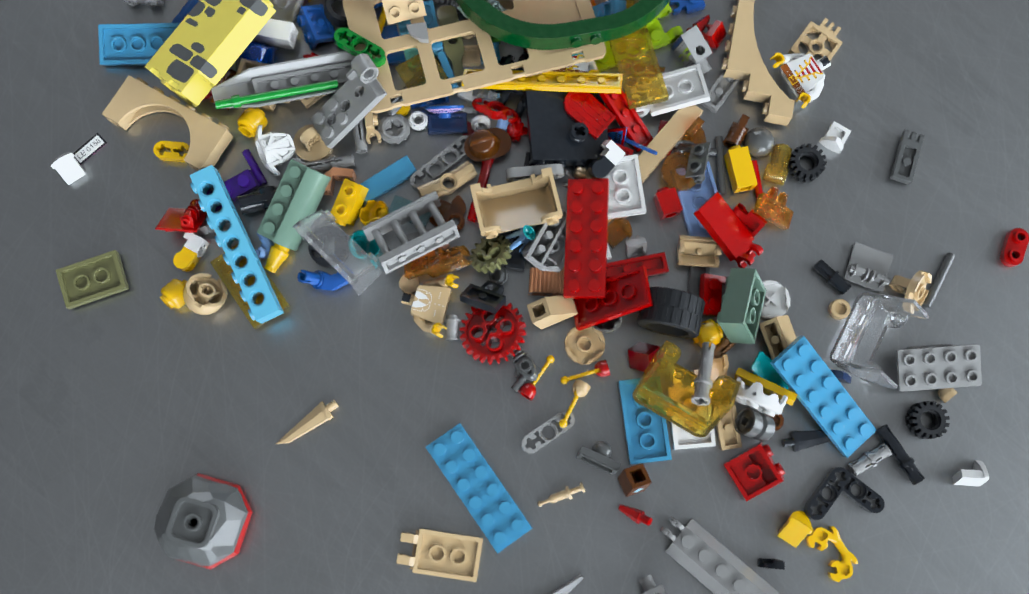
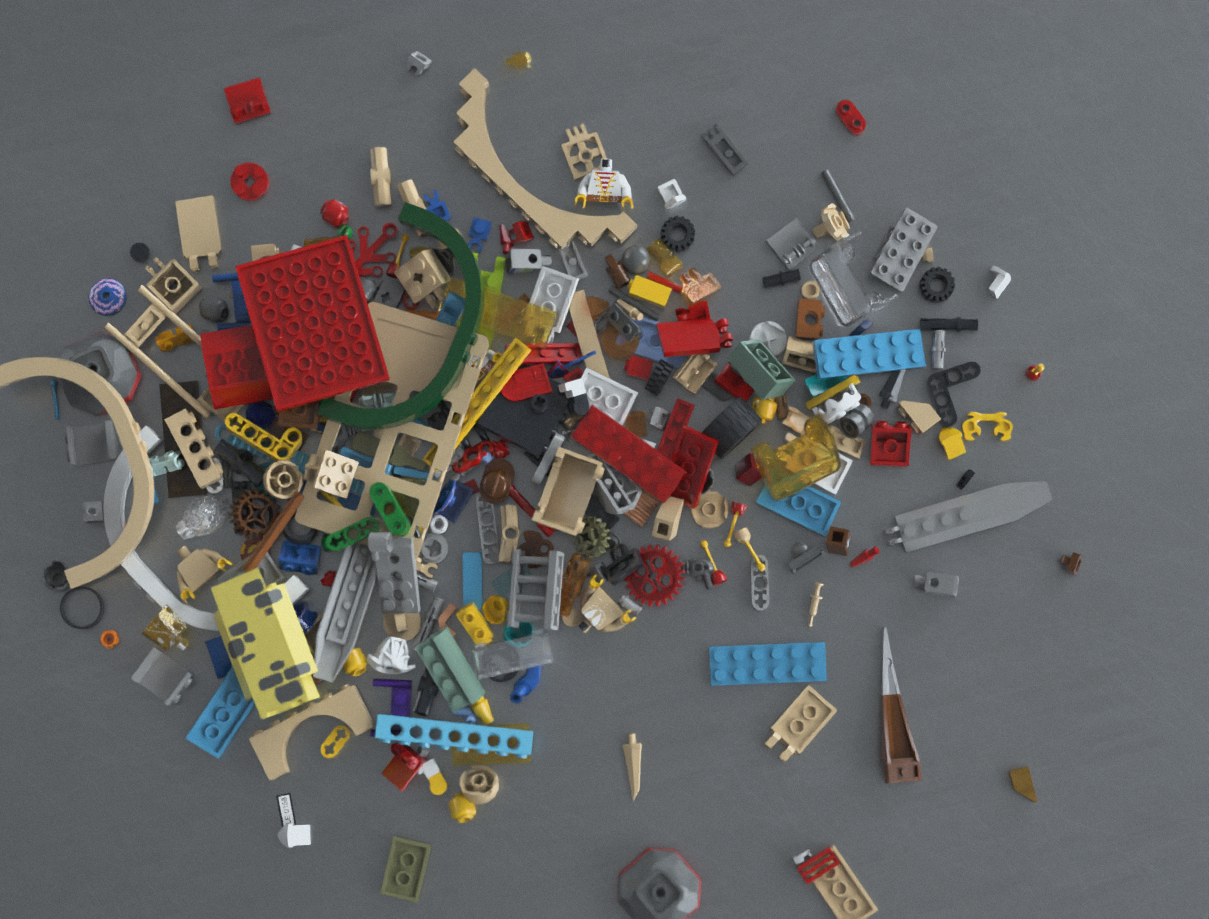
camera: 55 degrees left, 5 degrees up
green bar [215,79,338,109] -> none
light grey tile [406,22,429,43] -> none
white plate [471,115,491,131] -> none
flat silver piece [506,225,536,252] -> none
light grey pin [691,342,716,406] -> none
none -> green piece [369,482,410,537]
none -> dark grey tile [586,562,609,585]
none -> tan bar [617,299,643,321]
none -> black tyre [644,359,674,396]
none -> dark orange brick [795,299,825,341]
none -> tan slope [897,401,941,435]
none -> red hinge [1025,364,1044,381]

